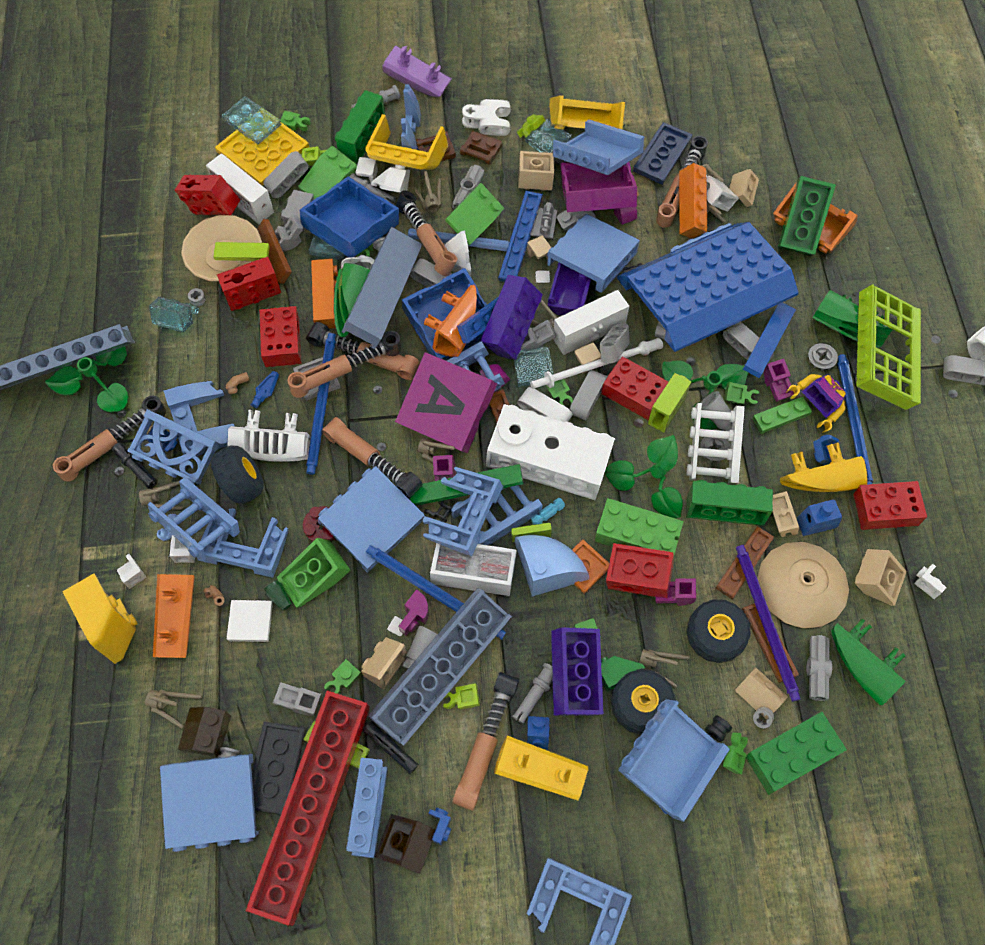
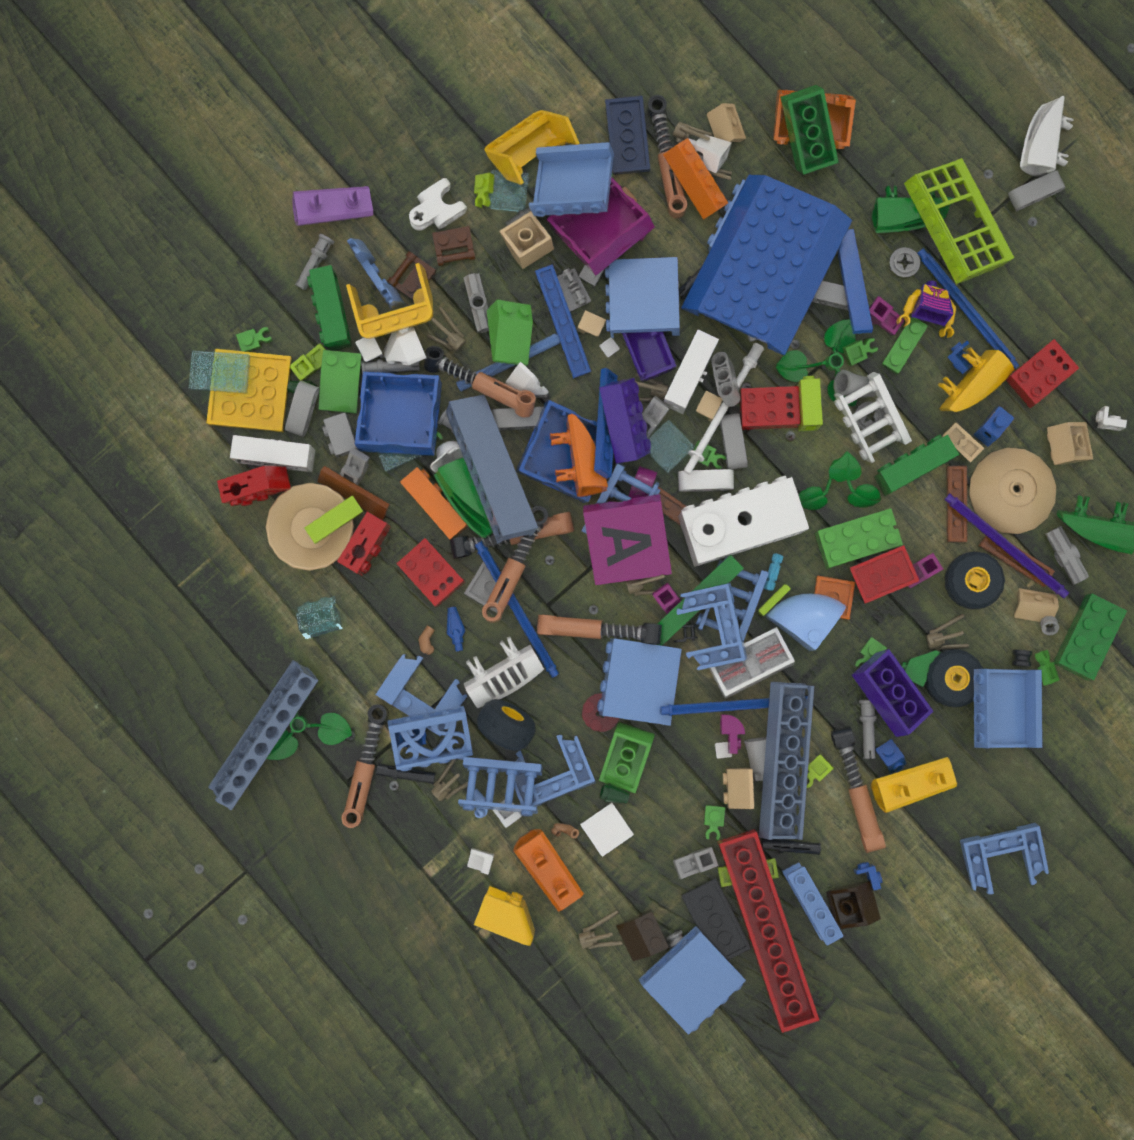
camera: 30 degrees left, 20 degrees up
light grey bush [188,288,206,307] -> none

